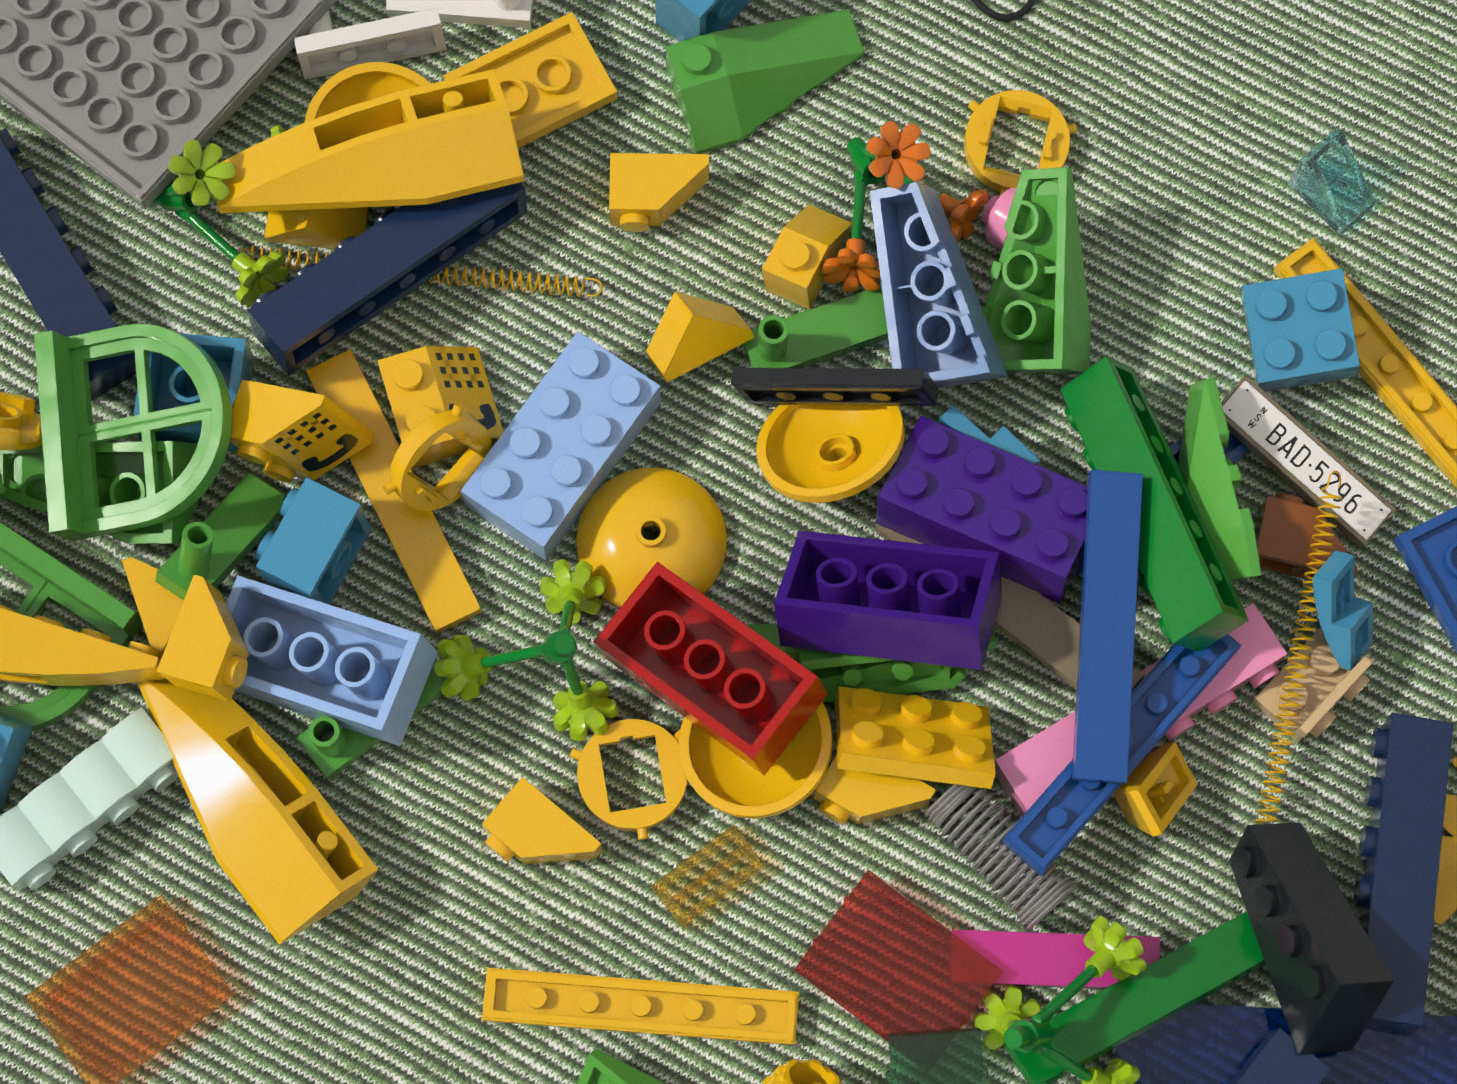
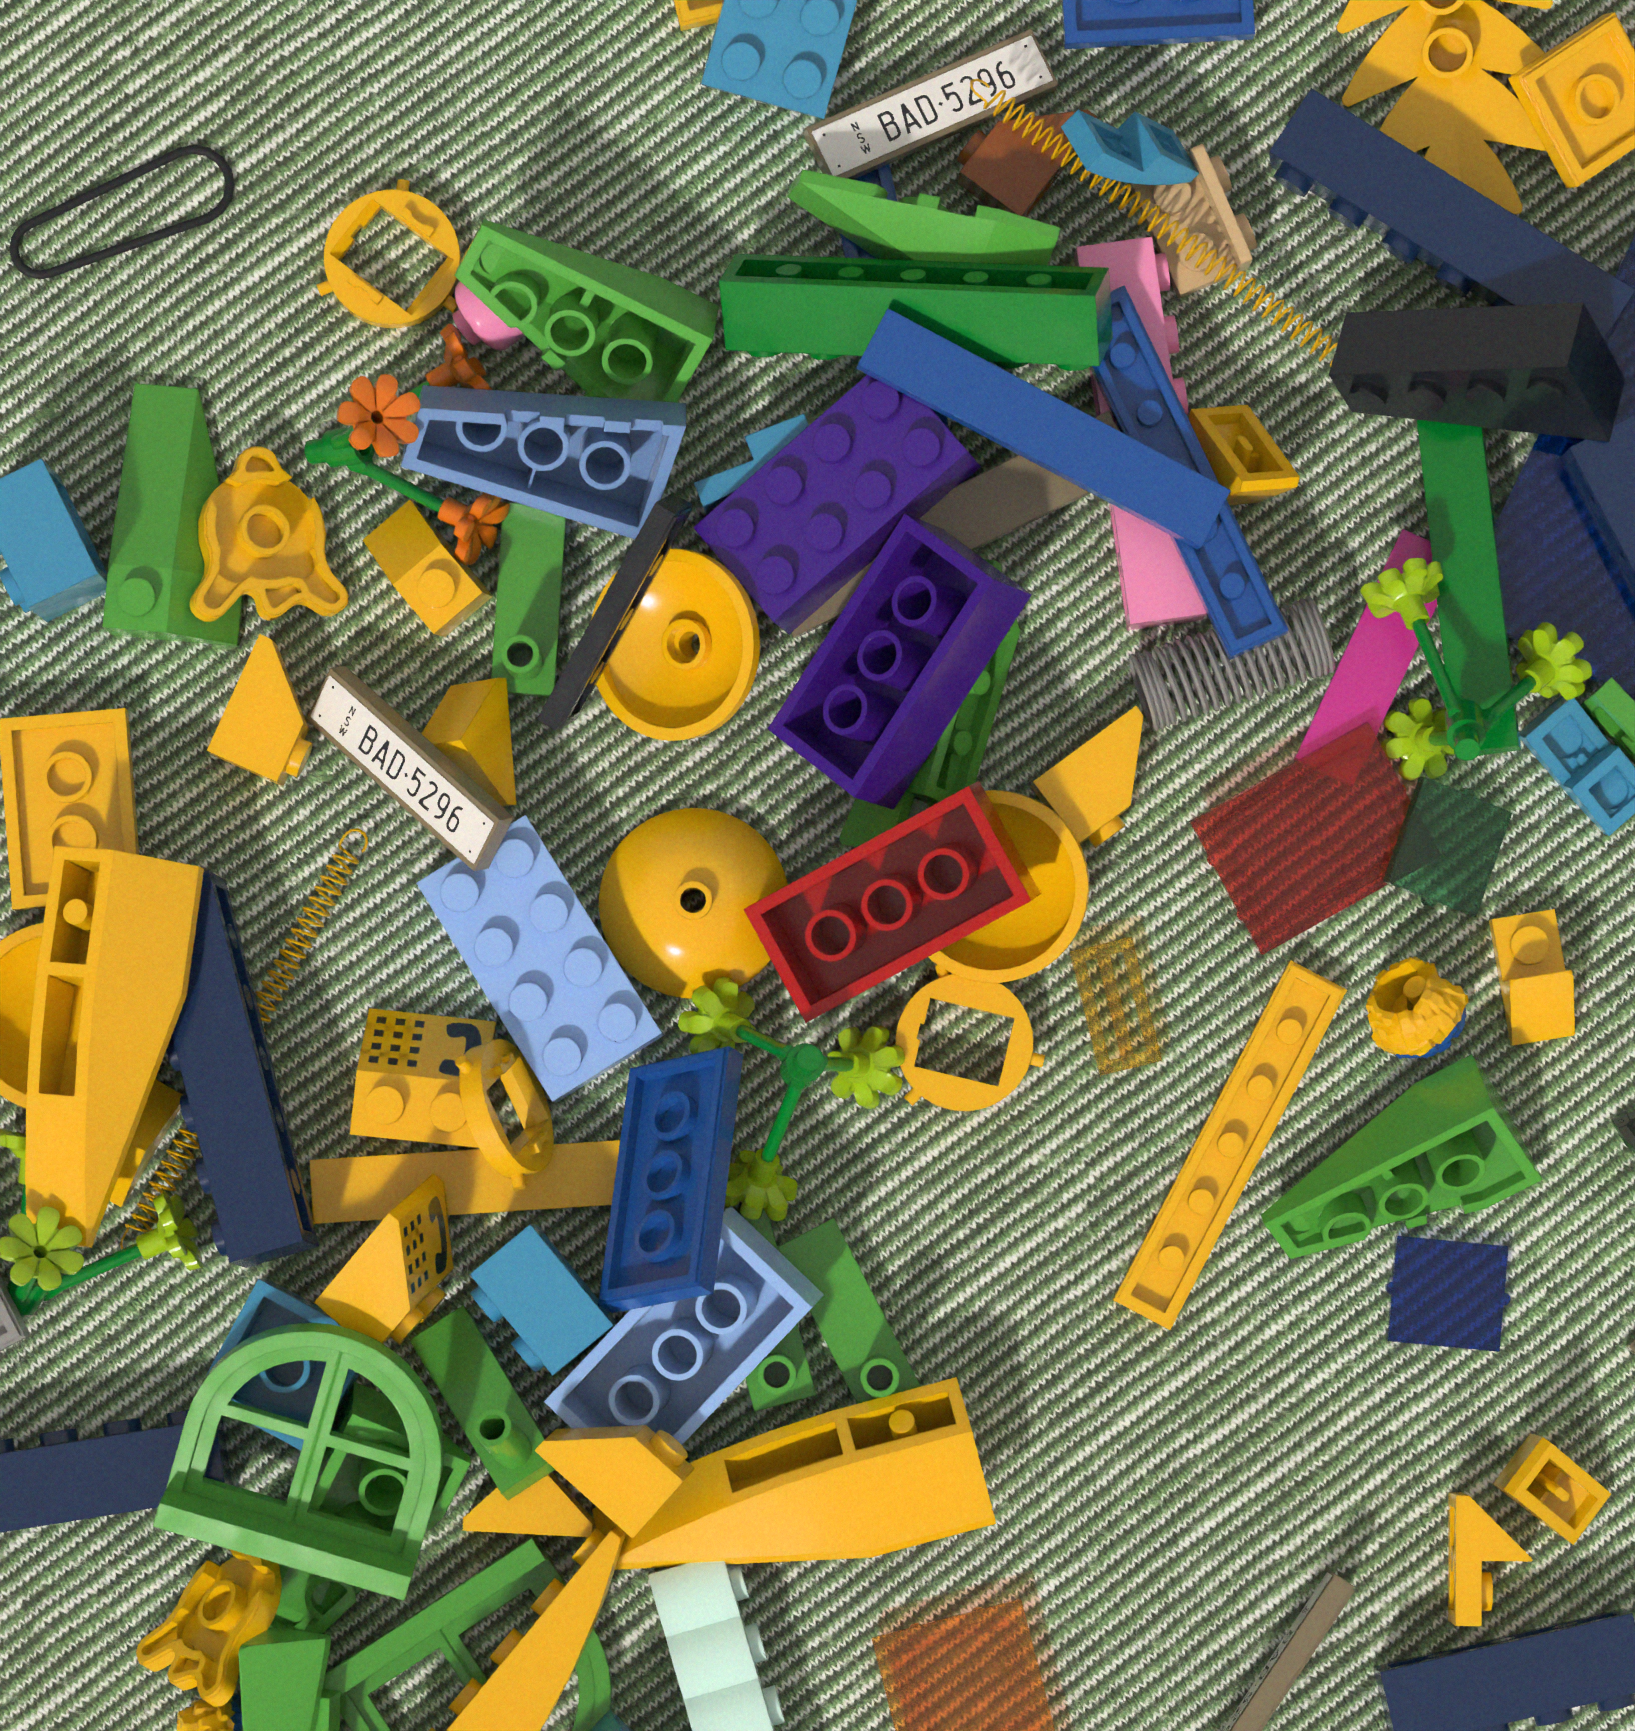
camera: 65 degrees left, 10 degrees up
yellow slope [482,777,603,865] -> none
yellow plate [835,686,996,789] -> none
none -> yellow tile [189,446,349,622]
none -> tile [306,666,514,871]
none -> blue tile [598,1046,743,1313]
none -> bright green piece [777,1218,921,1404]

